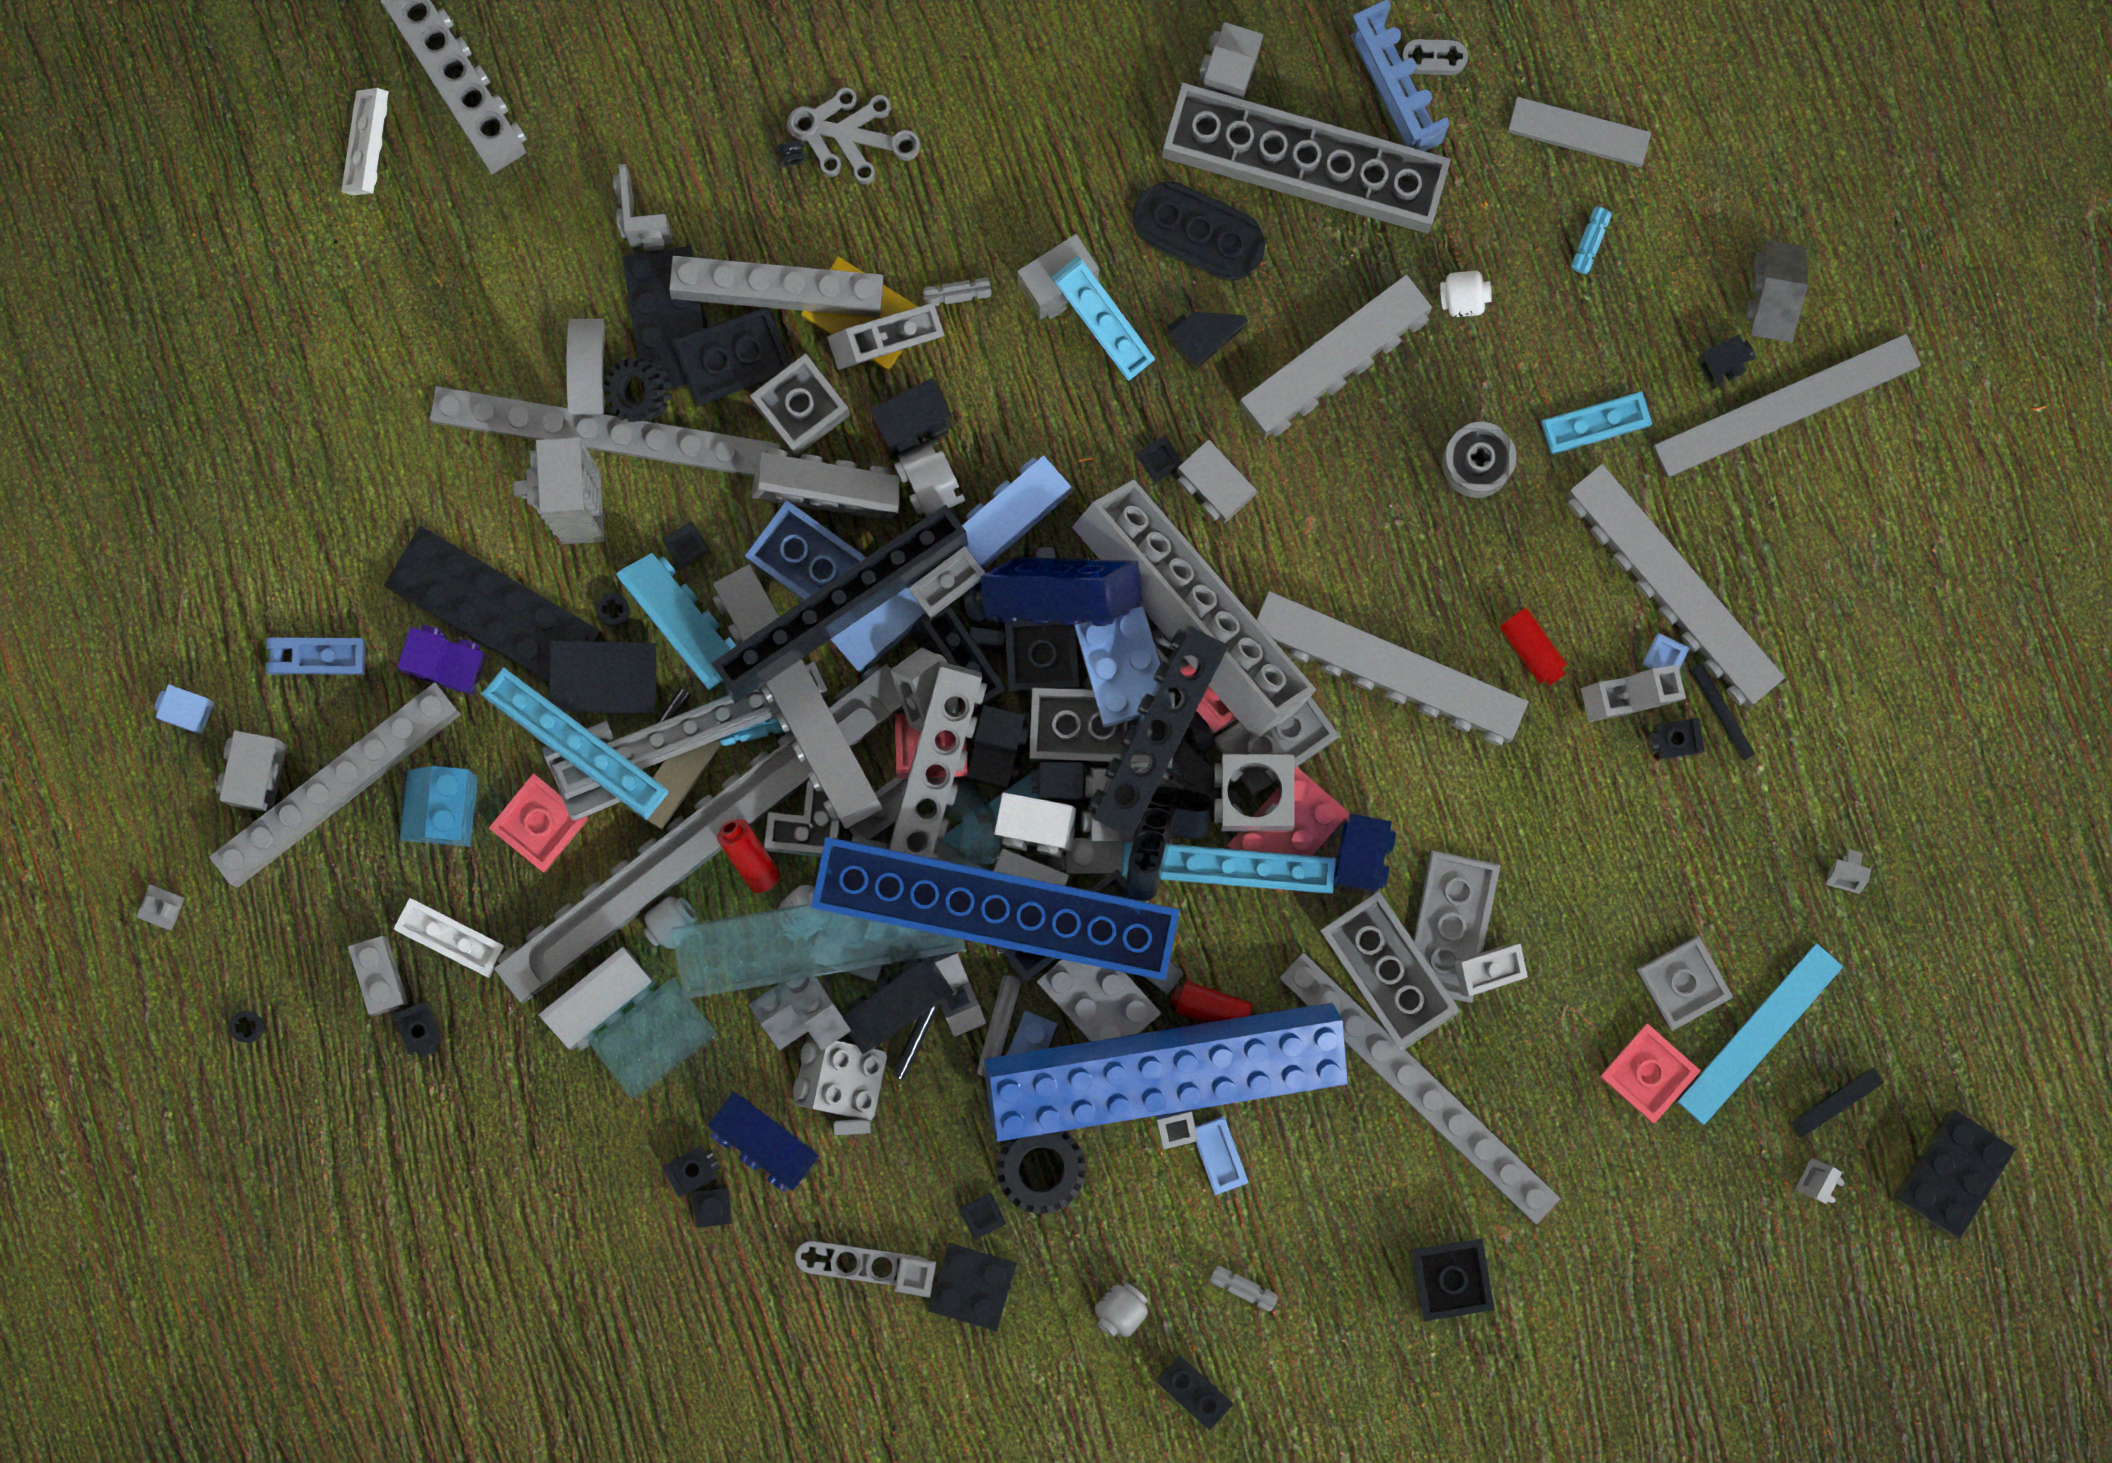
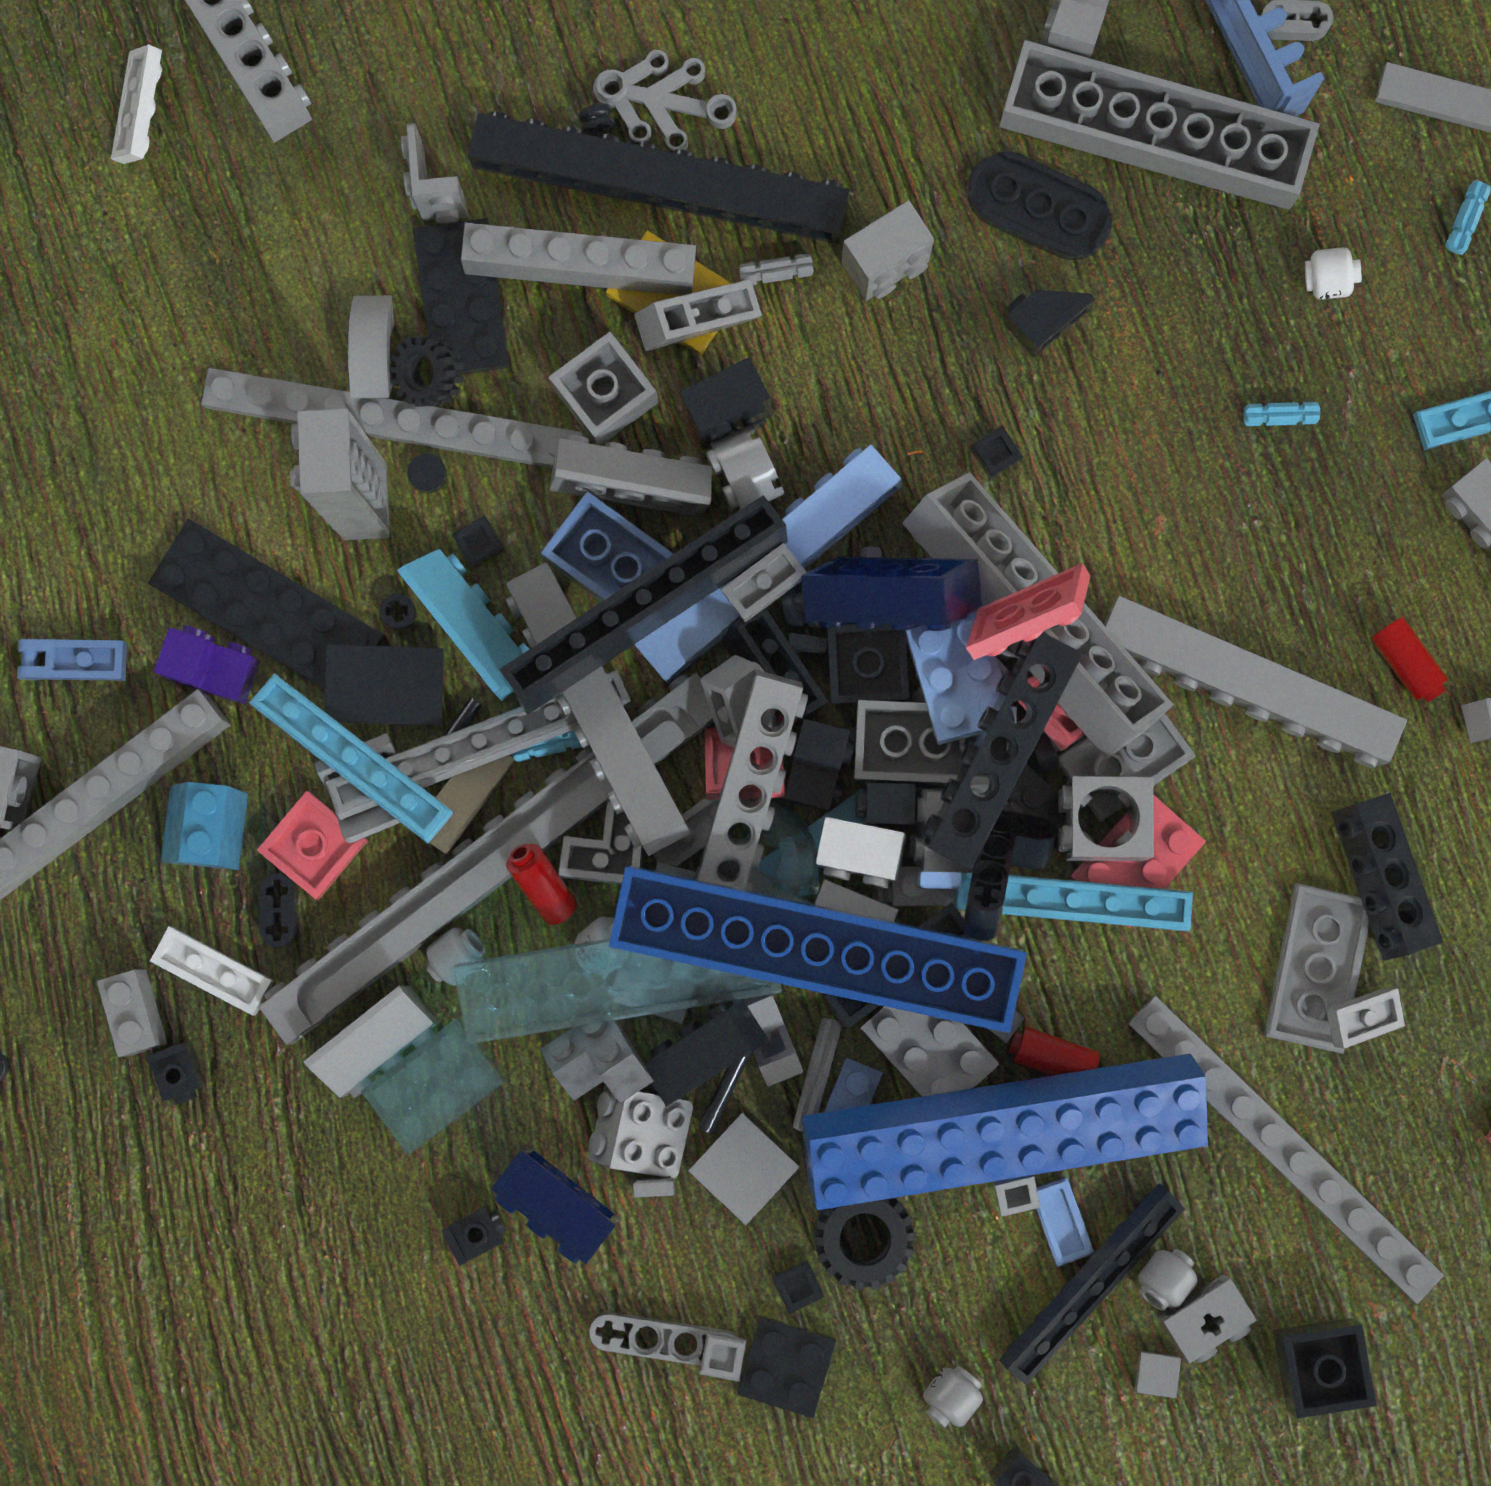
camera: 10 degrees right, 0 degrees up
black tile [670,307,791,407] -> none
black plate [693,1188,733,1228] -> none
medium azure tile [1050,256,1155,381] -> none
light grey brick [1177,440,1257,524] -> none
light grey axle [1210,1266,1278,1311] -> none
light grey brick [1239,274,1432,438] -> none
light grey brick [1320,891,1461,1051] -> none
clear blue brick [1333,813,1396,896] -> none
light grey brick [1442,422,1516,498] -> none
none -> black beam [259,873,298,948]
none -> black tile [407,453,447,494]
none -> black brick [468,111,849,244]
none -> light grey tile [688,1112,800,1225]
none -> light blue tile [916,872,961,890]
none -> coral plate [966,563,1090,660]
none -> black plate [999,1183,1185,1385]
none -> light grey tile [1135,1350,1181,1398]
none -> light grey head [1138,1249,1198,1311]
none -> light grey brick [1157,1274,1257,1364]
none -> medium azure axle [1243,402,1320,426]
none -> black brick [1331,793,1443,961]

